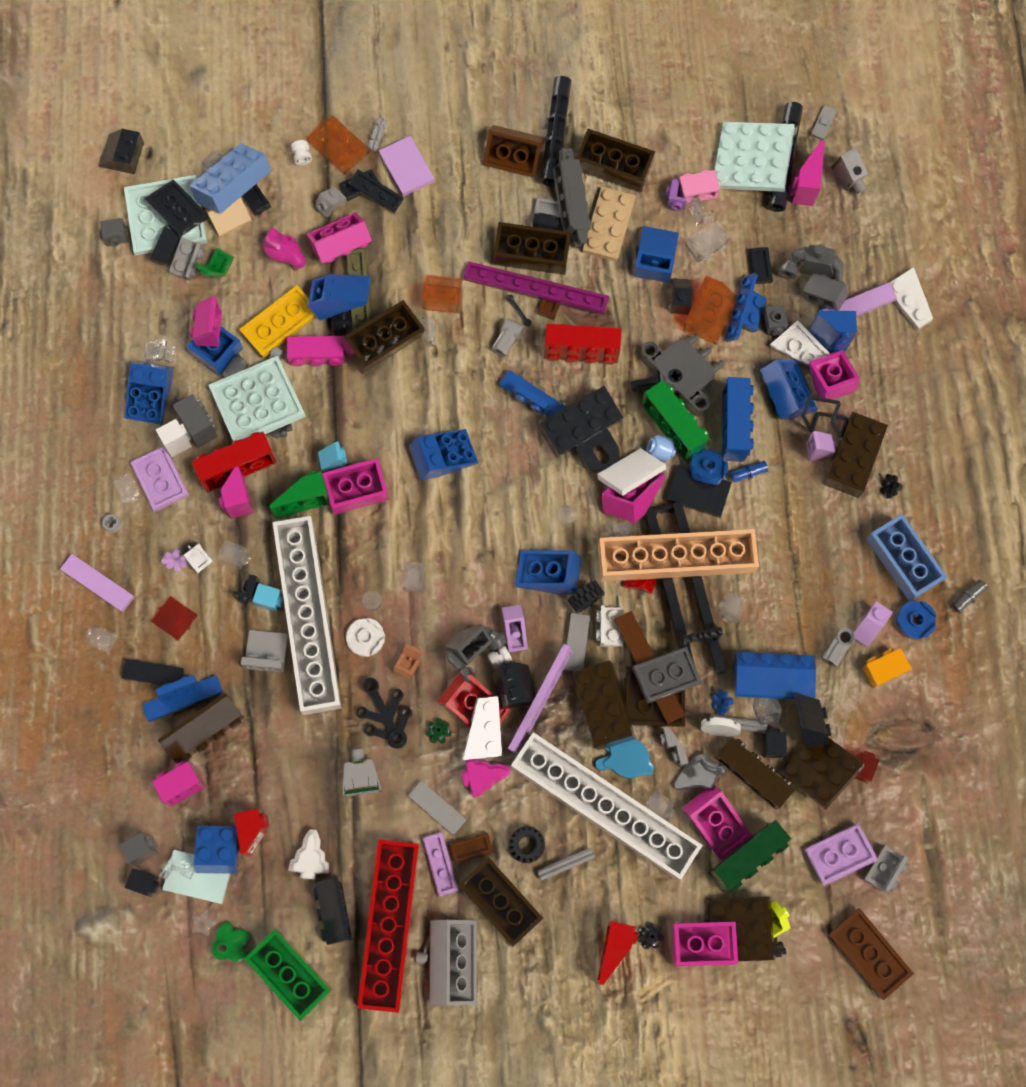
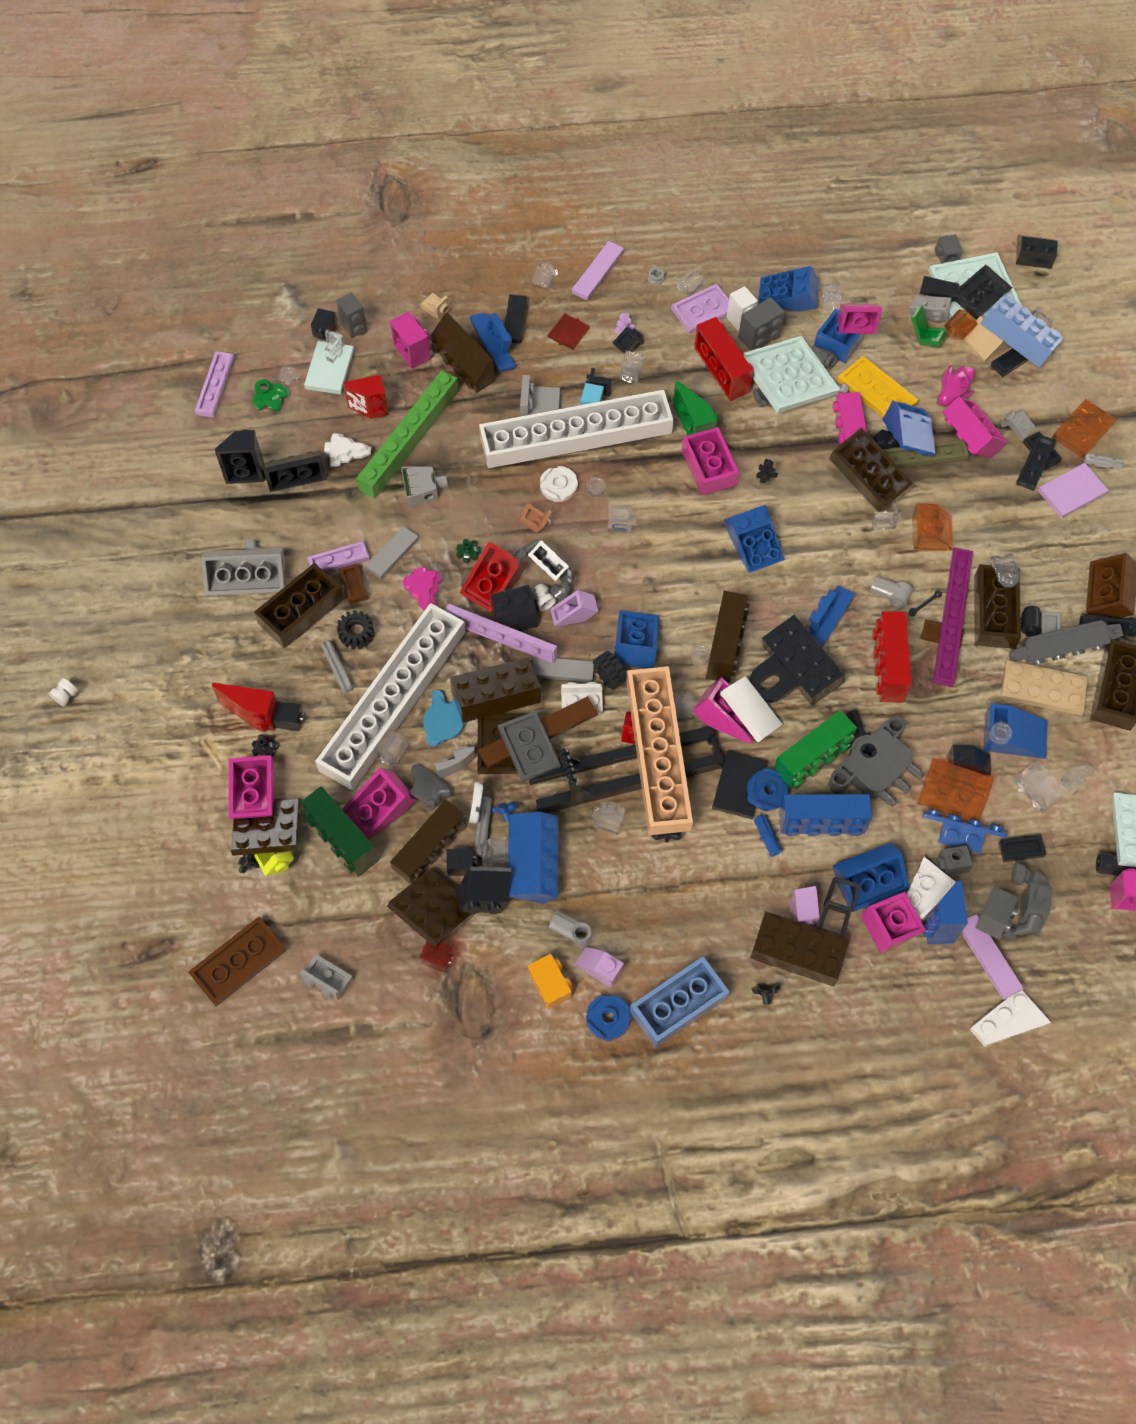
camera: 90 degrees right, 10 degrees down
blue brick [193,826,239,874] -> none
dark pink slope [219,466,253,519] -> none
green brick [244,929,333,1021] -> none
white wheel [291,140,312,165] -> none
medium azure slope [318,441,348,473] -> none
black plant [356,678,412,749] -> none
red brick [357,839,420,1013] -> none
white wing [462,696,502,760] -> none
light blue head [647,435,676,462] -> none
medium lavender bracket [666,179,687,210] -> none
bright pink brick [678,170,720,204] -> none
lavender tile [804,823,878,887] -> none
dark grey pin [951,579,988,613] -> none
none -> lavender tile [195,351,234,418]
none -> black slope [215,430,264,484]
none -> black brick [272,701,306,731]
none -> bright green brick [357,370,458,499]
none -> tan bracket [421,293,449,319]
none -> dark brown brick [706,590,750,684]
none -> black plant [756,459,778,483]
none -> clear orange brick [944,309,978,340]
none -> clear tile [989,722,1012,744]
none -> clear plate [991,553,1020,587]

